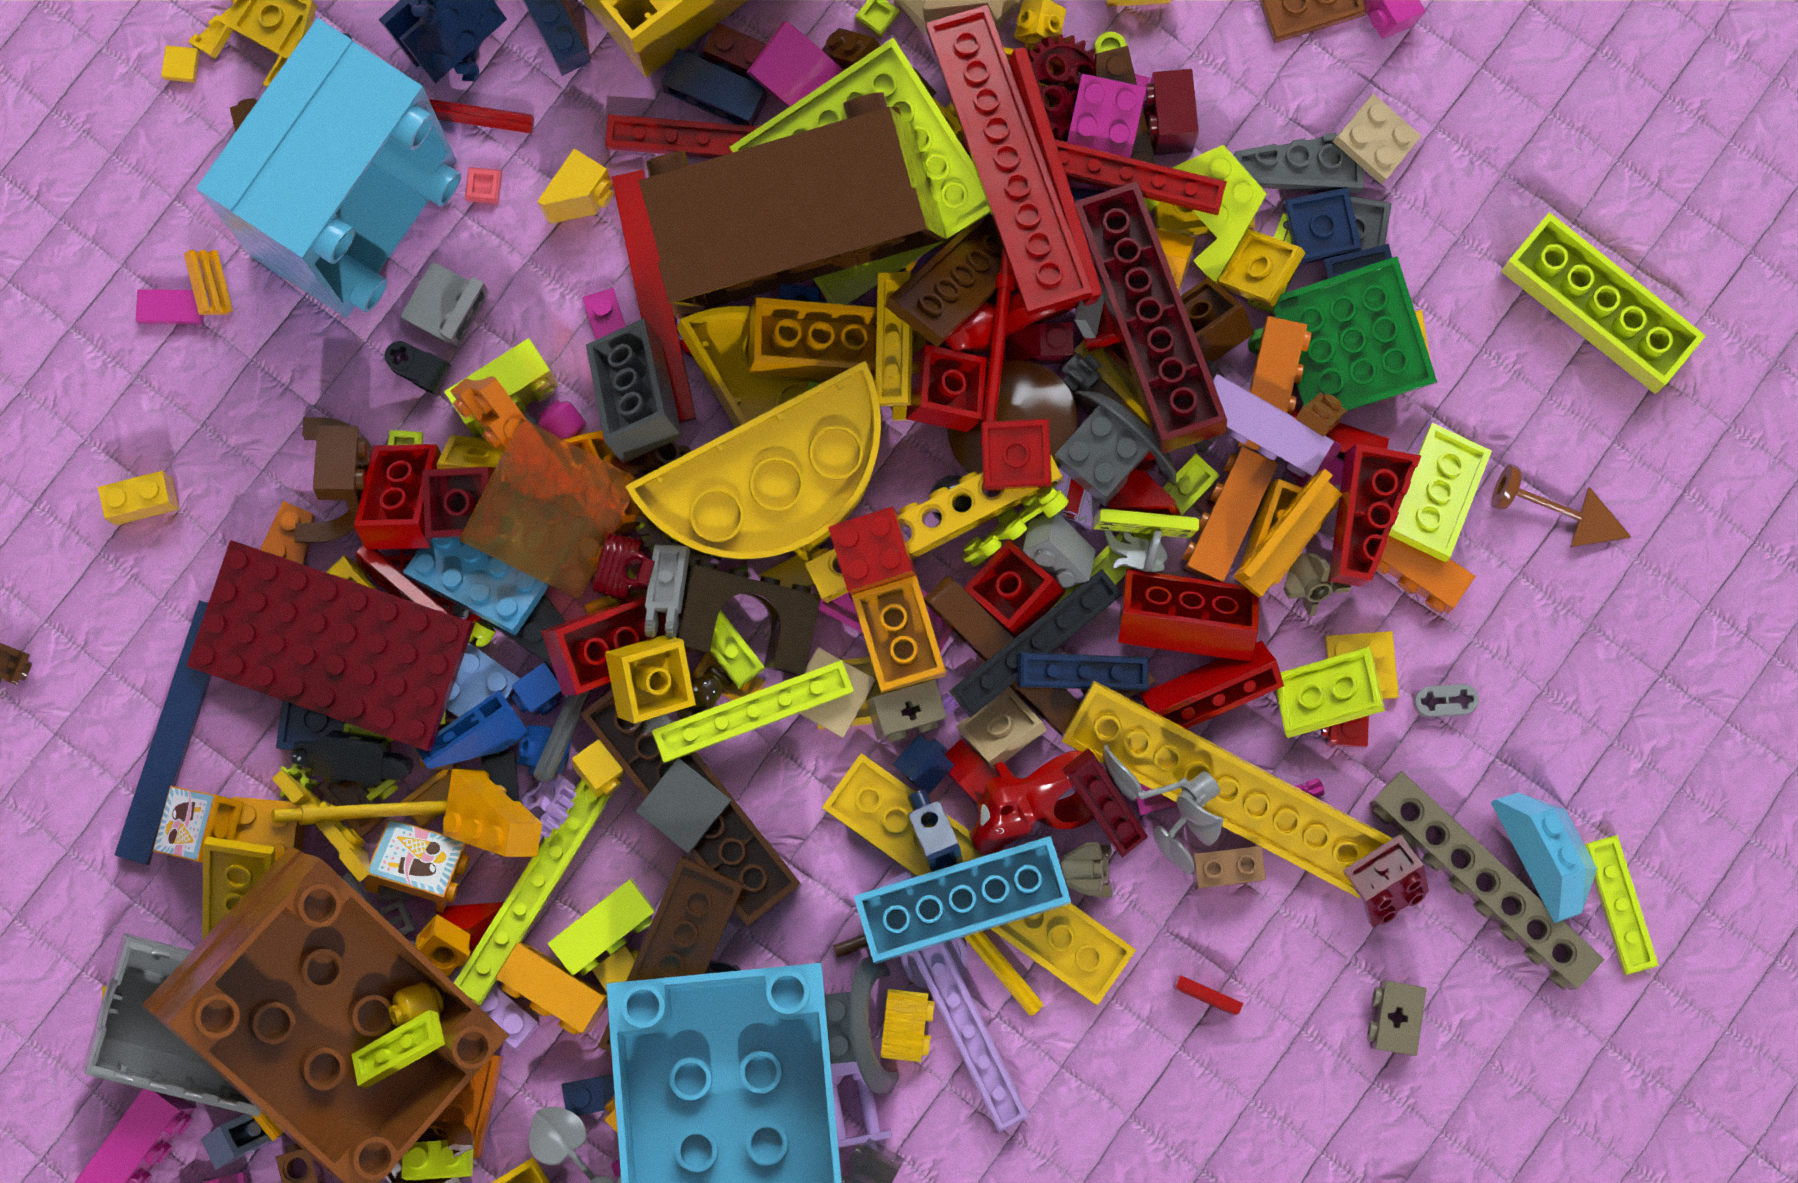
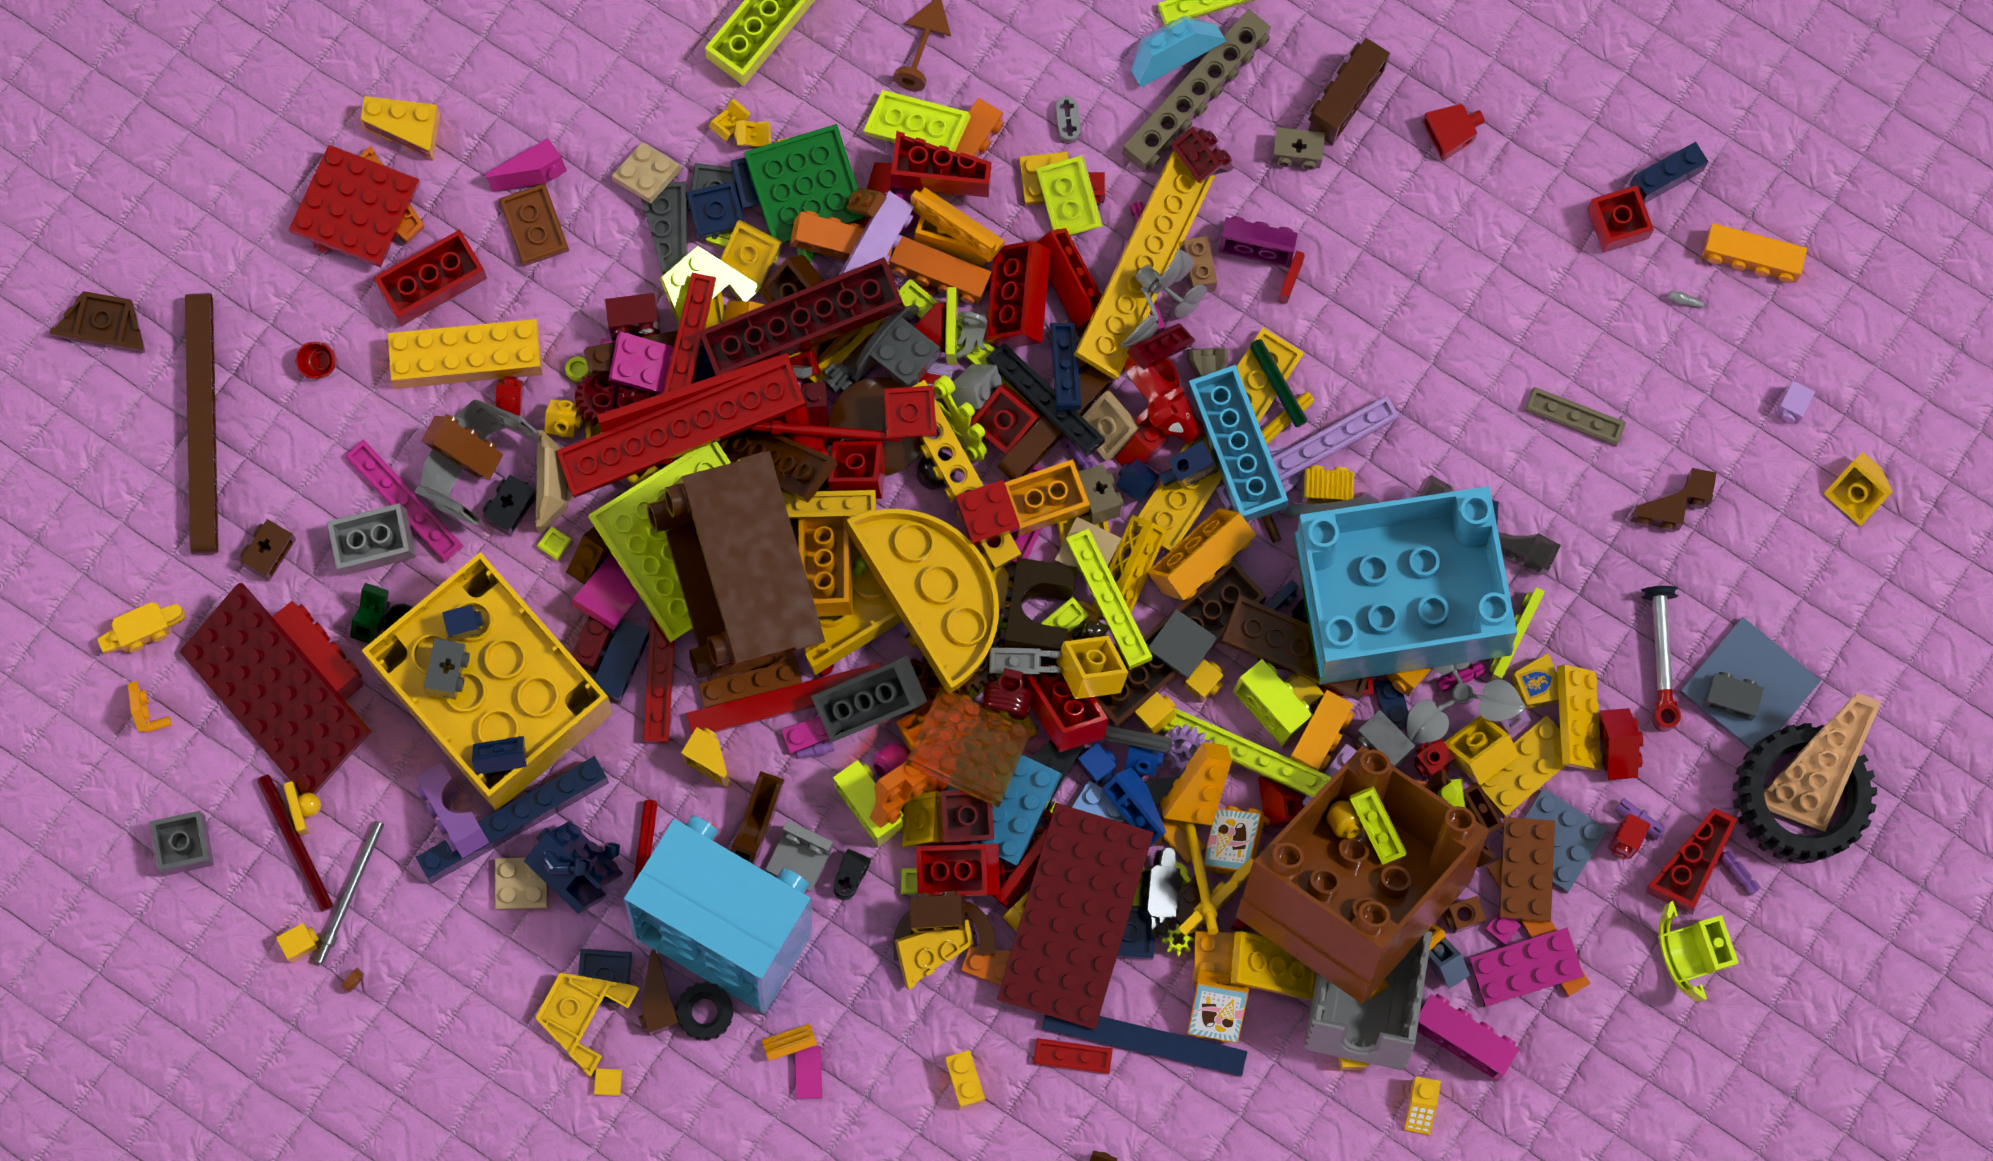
camera: 100 degrees left, 5 degrees down
light orange brick [415,914,471,977] -> none
dark tan brick [1283,553,1351,616] -> none
none -> yellow bracket [709,99,750,142]
none -> reddish brown arch [731,771,784,865]
none -> yellow bracket [734,120,772,148]
none -> medium lavender piece [796,742,835,758]
none -> yellow wing [895,918,974,990]
none -> red tile [1033,1038,1113,1075]
none -> yellow fence [1092,515,1168,613]
none -> light orange brick [1147,508,1256,600]
none -> yellow brick [1184,659,1224,703]
none -> magenta slope [1218,216,1298,268]
none -> dark green axle [1250,339,1307,428]
none -> dark blue plate [1265,579,1299,611]
none -> reddish brown brick [1308,38,1390,145]
none -> flat silver brick [1353,710,1415,768]
none -> yellow slope [1404,1076,1441,1135]
none -> red brick [1414,739,1456,779]

